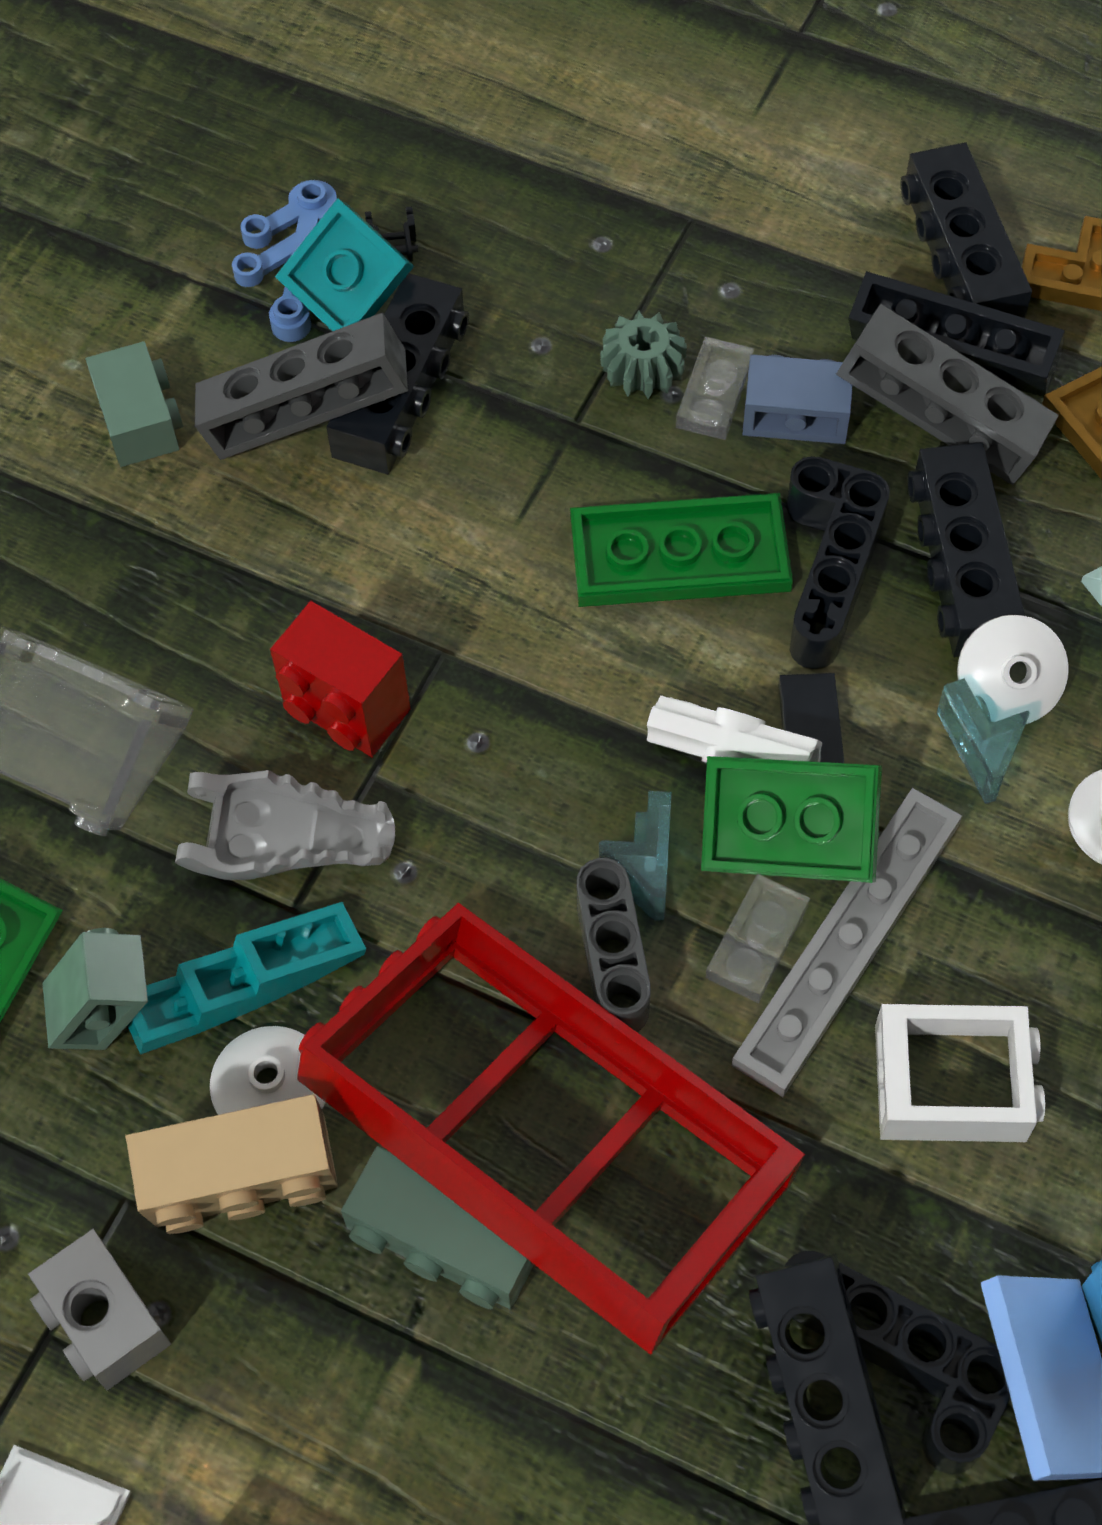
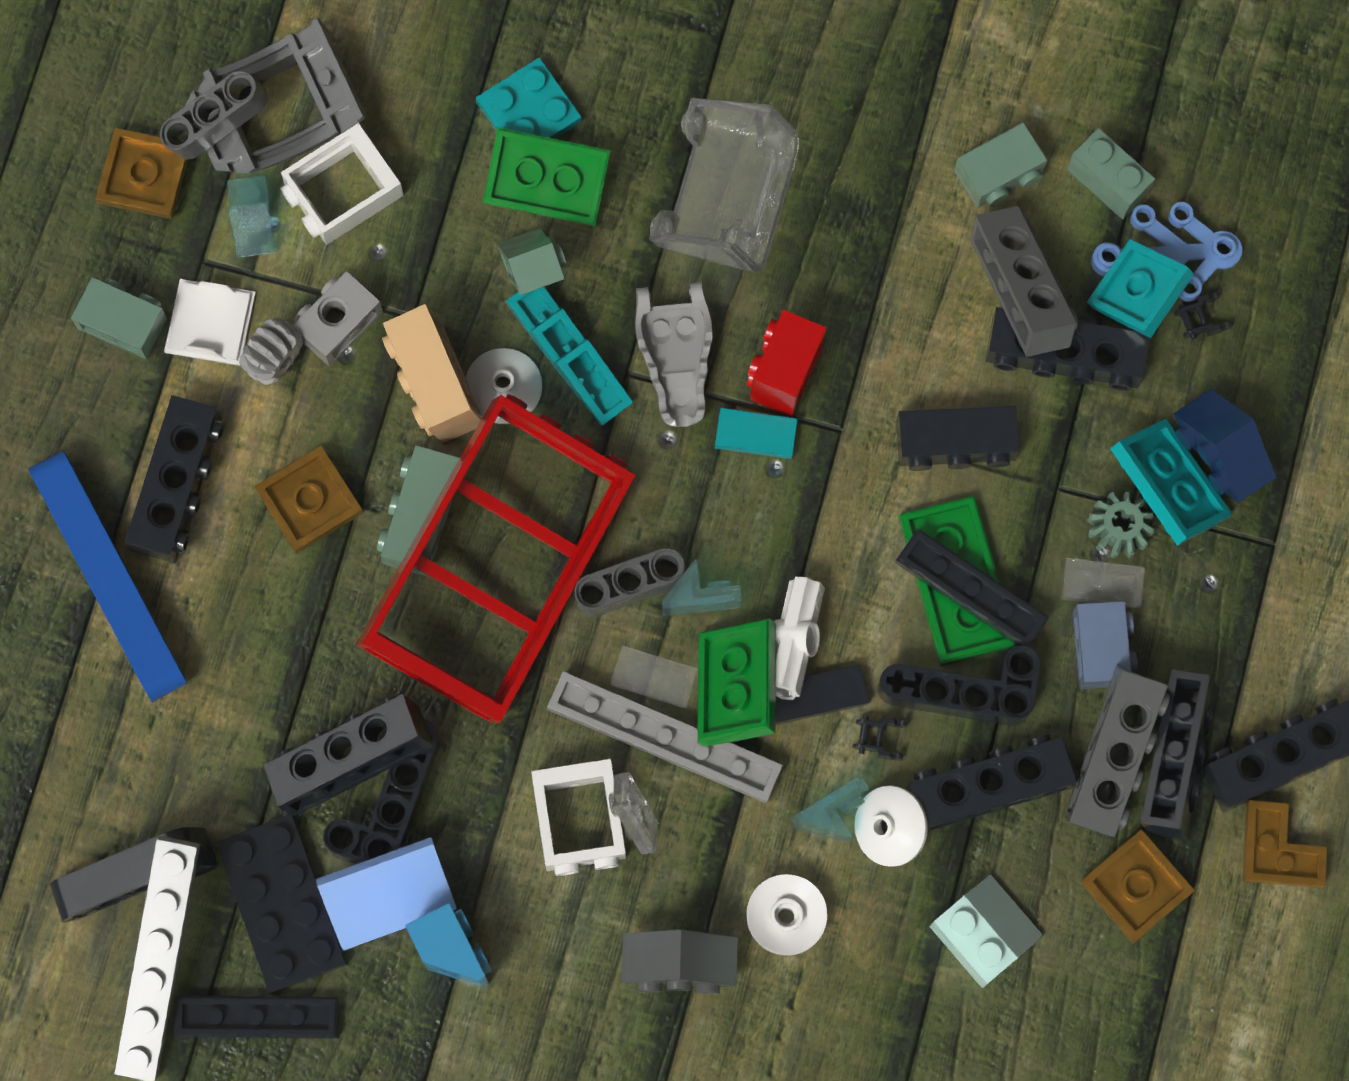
camera: 75 degrees right, 15 degrees up
none -> light grey gear [239,317,303,385]
none -> pearl gold plate [254,446,363,554]
none -> clear plate [609,772,658,855]
none -> teal tile [715,408,797,459]
none -> black piece [852,716,908,761]
none -> black tile [895,529,1049,647]
none -> black brick [896,406,1020,471]
none -> sand green brick [1067,128,1155,220]
none -> teal plate [1111,419,1232,546]
none -> dark blue brick [1174,389,1276,503]

